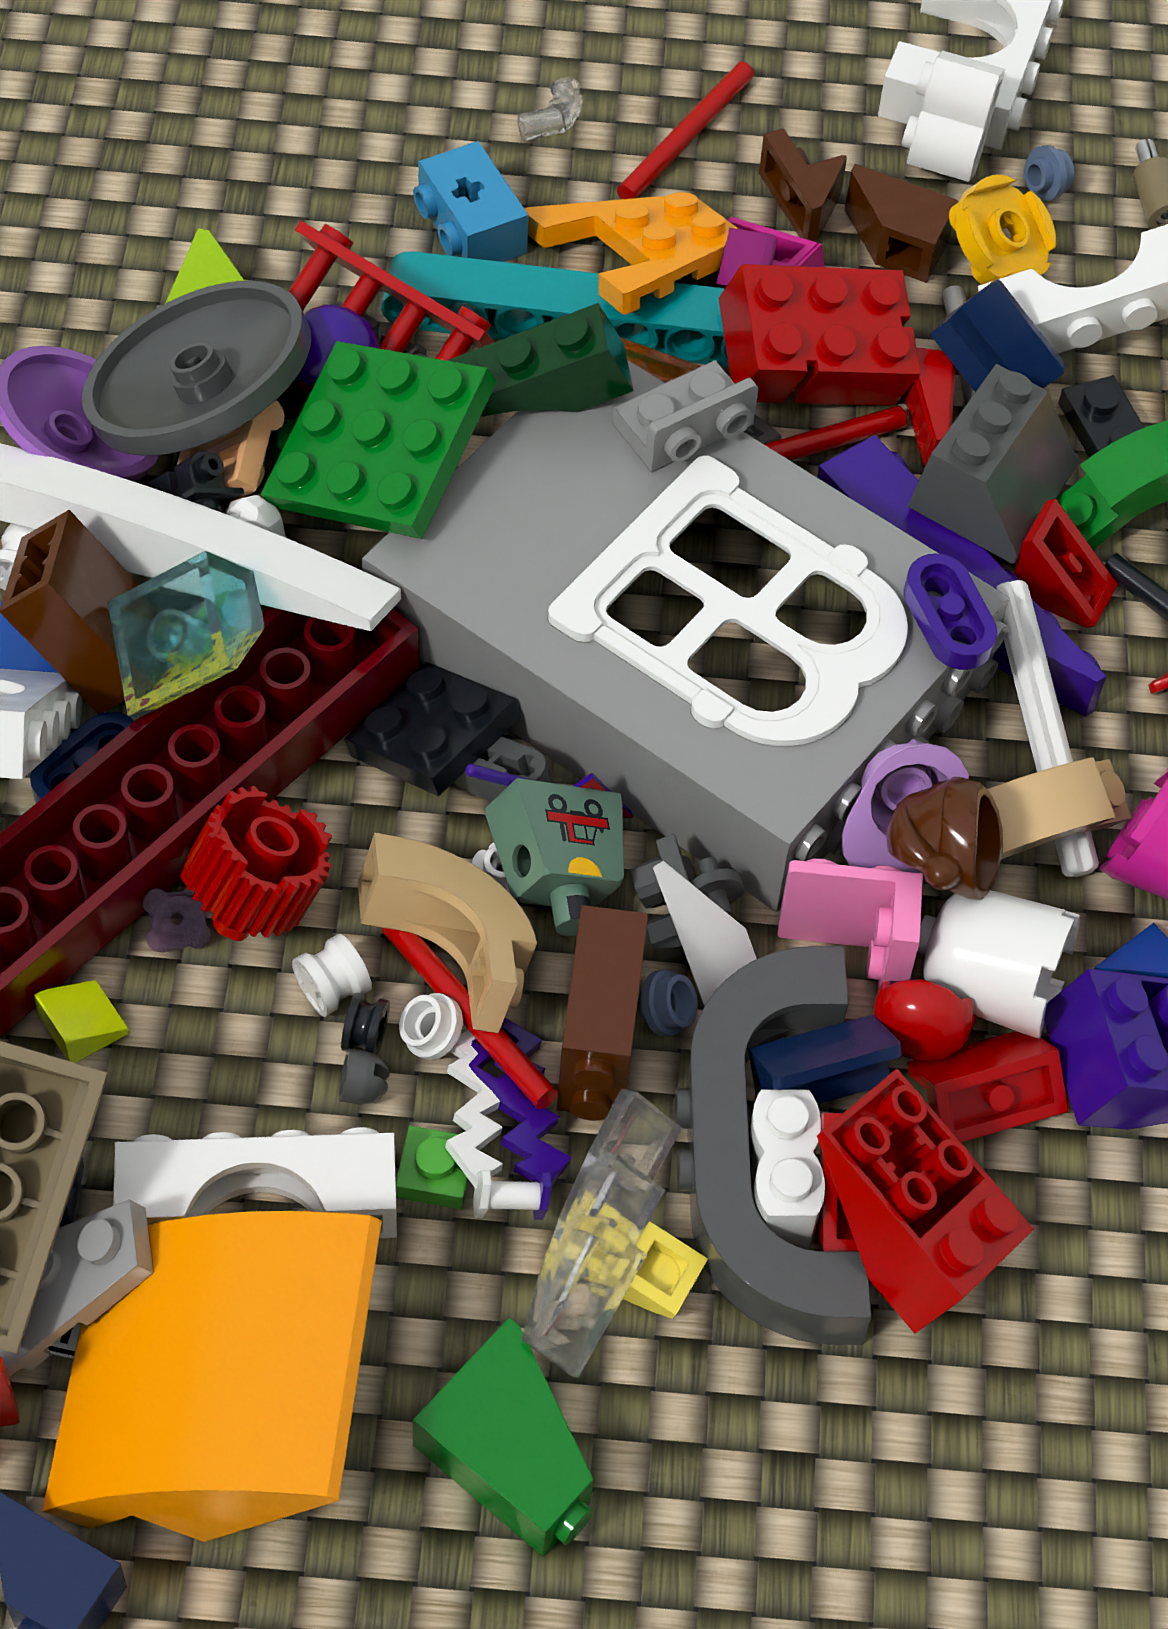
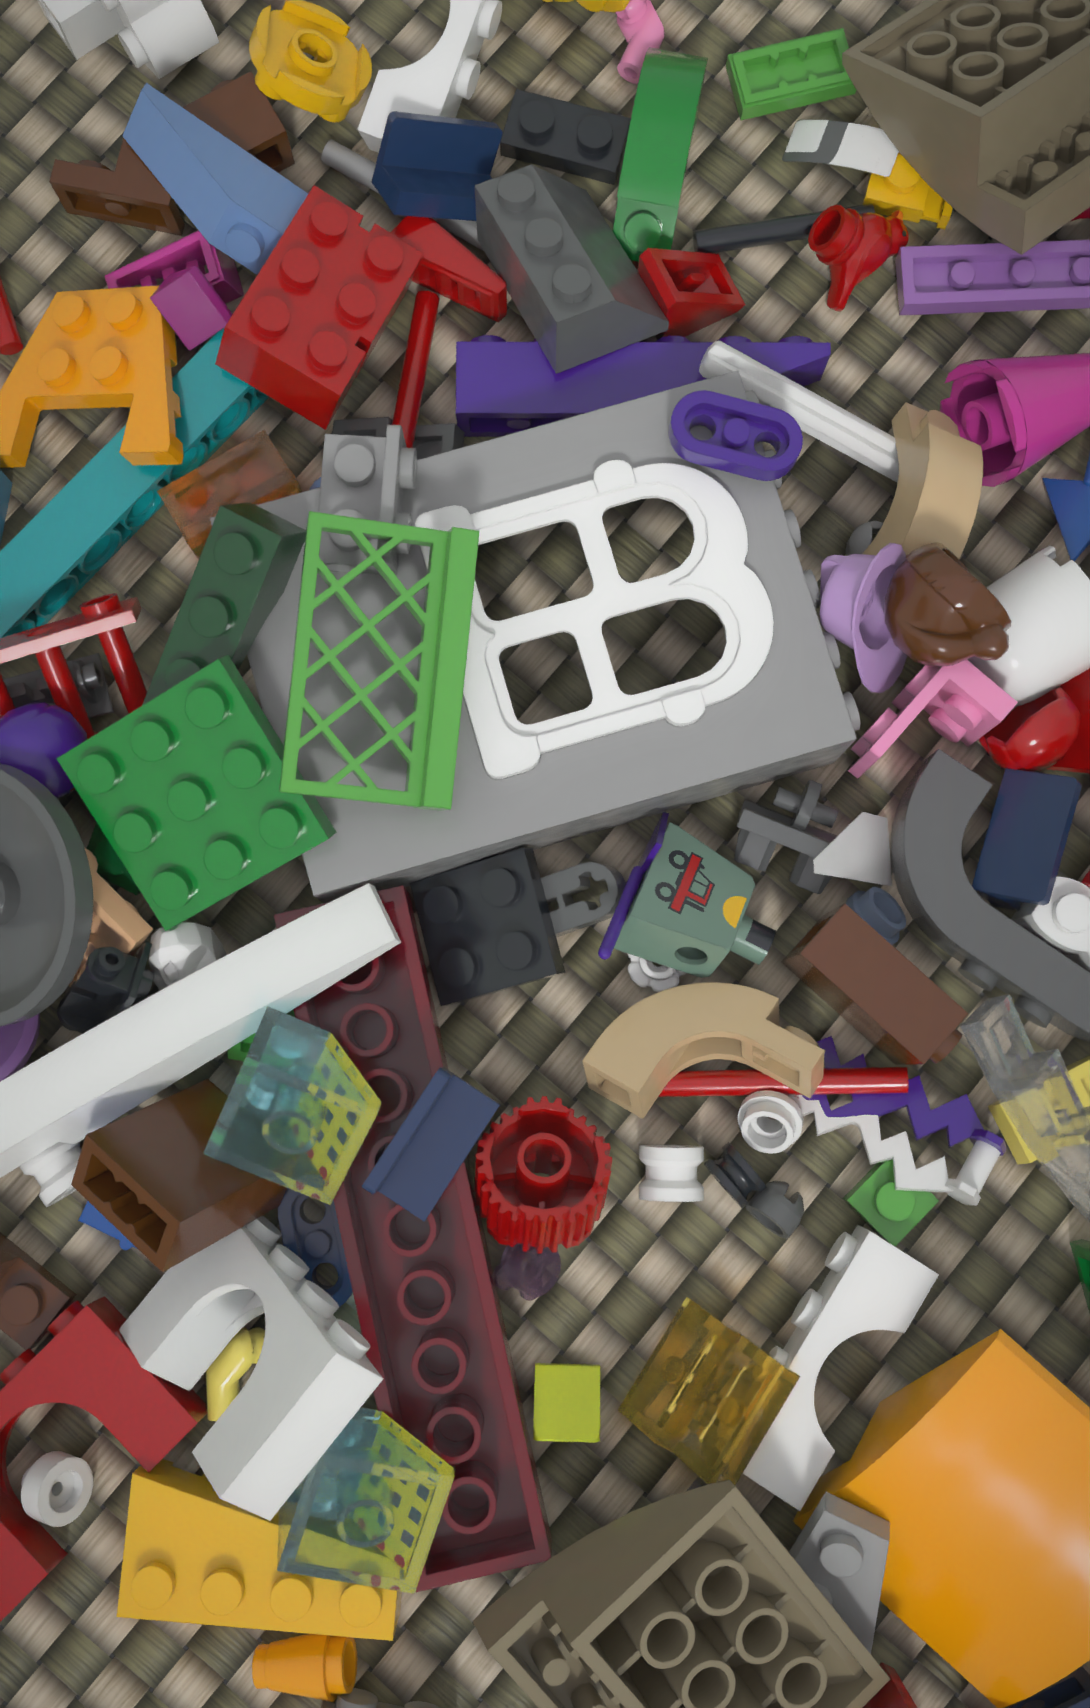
camera: 50 degrees left, 25 degrees up
none -> medium blue slope [122,83,308,275]
none -> bright green fence [279,511,480,811]
none -> dark blue panel [362,1067,501,1222]
none -> clear yellow slope [618,1297,801,1485]

